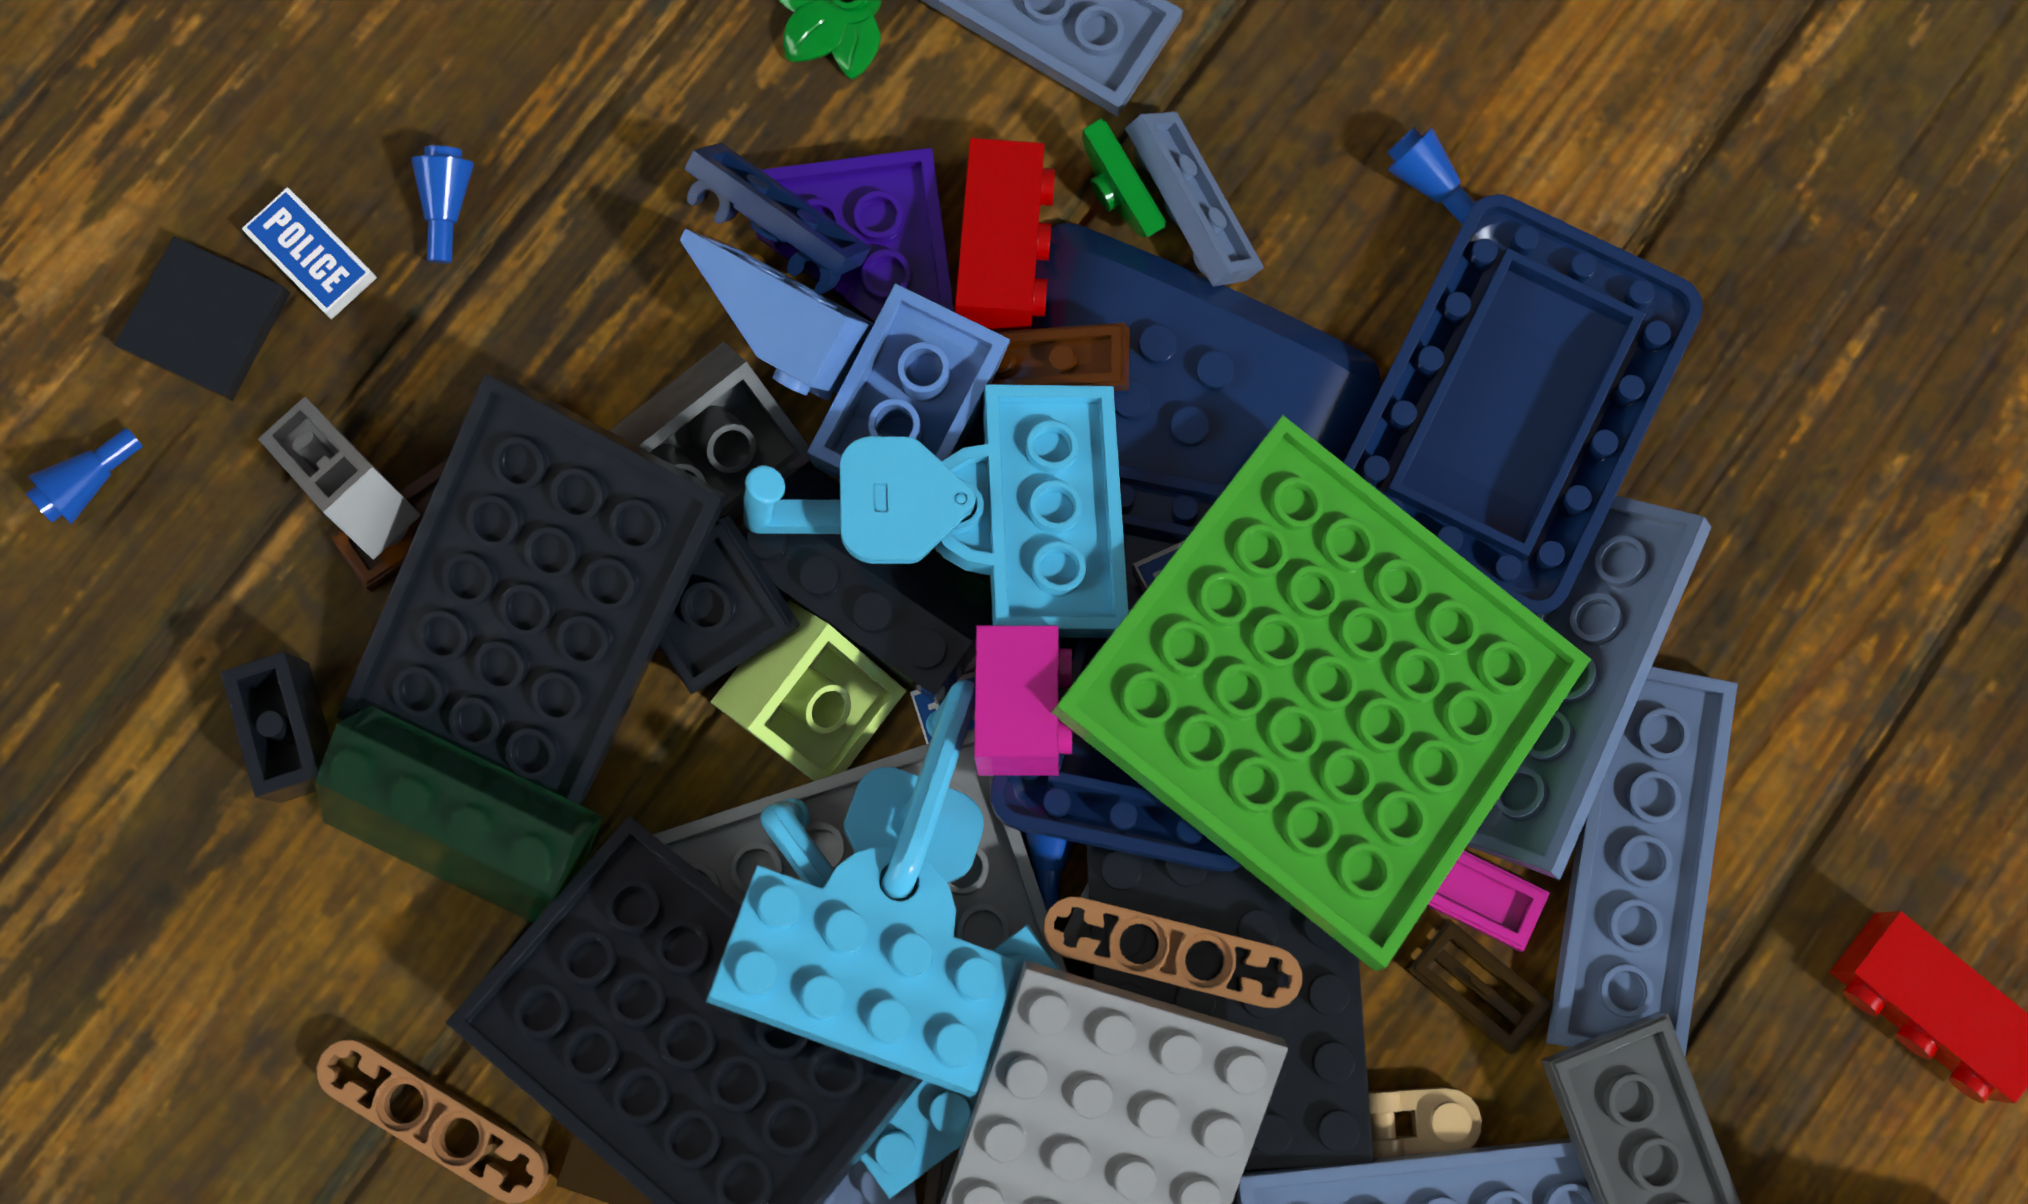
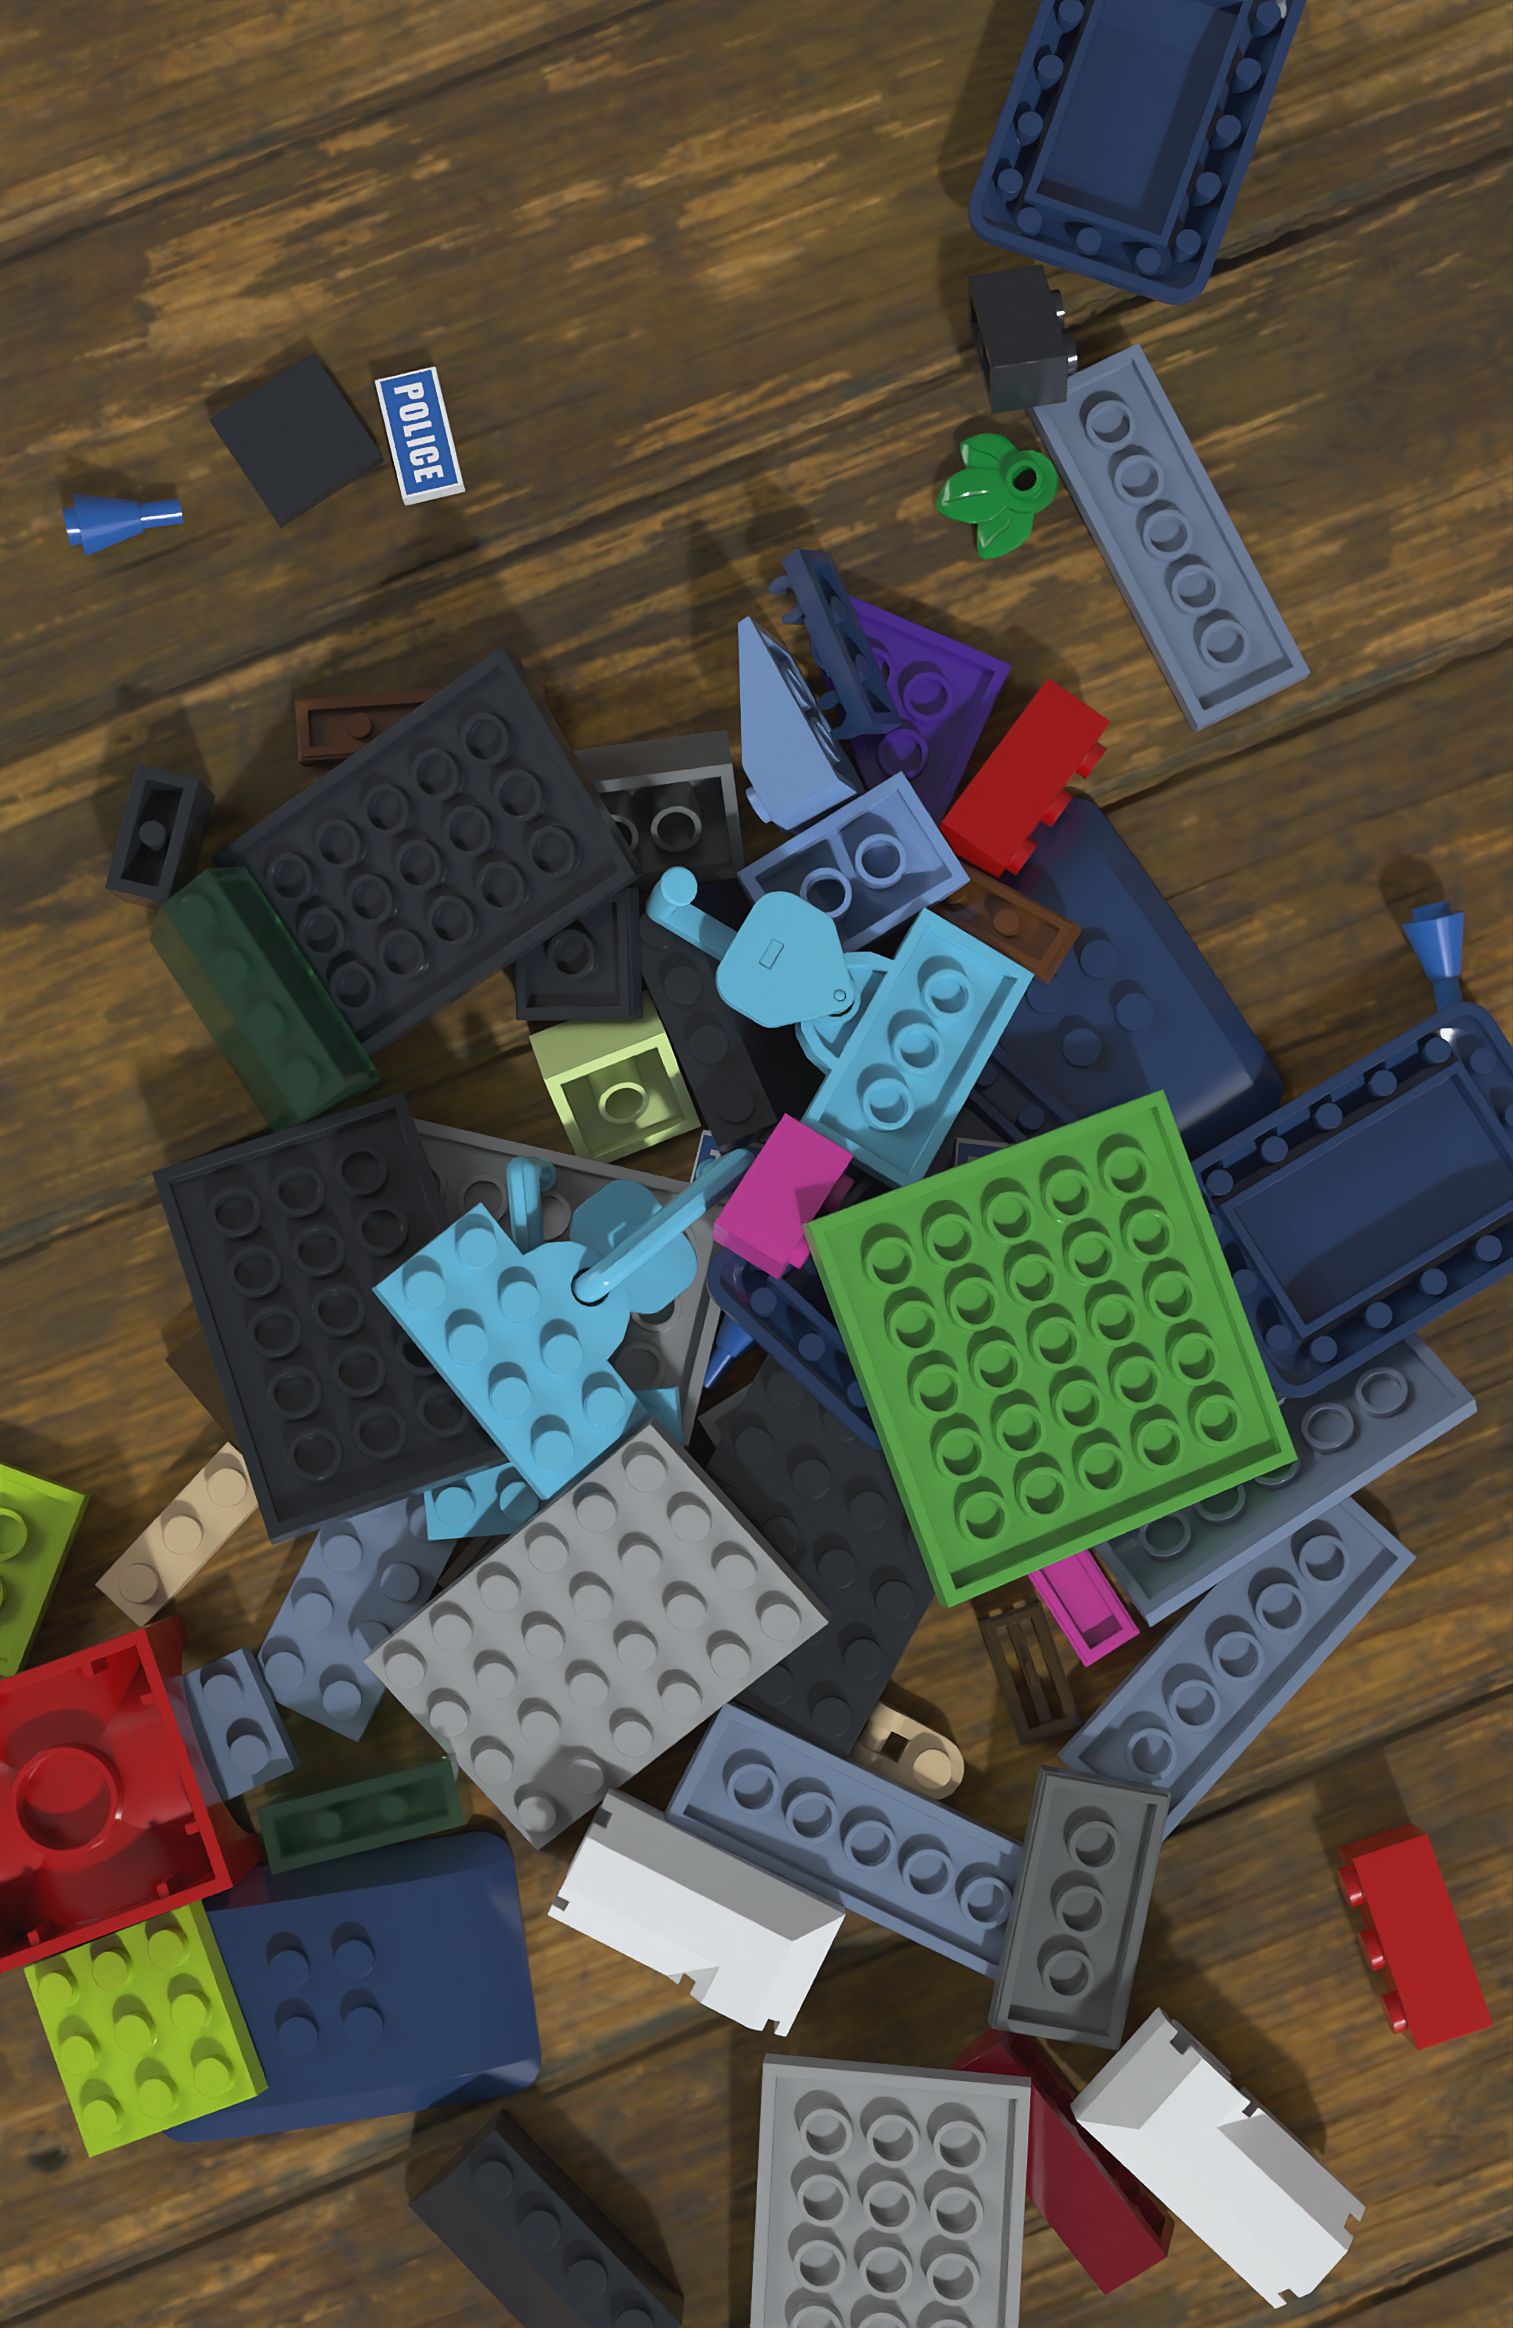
camera: 35 degrees right, 5 degrees up
light grey slope [258,397,421,560] -> none
medium nougat beam [317,1039,551,1204] -> none
blue cone [411,145,474,264] -> none
medium nougat beam [1044,897,1302,1008] -> none
green plate [1082,118,1166,237] -> none
sand blue plate [1125,112,1264,287] -> none

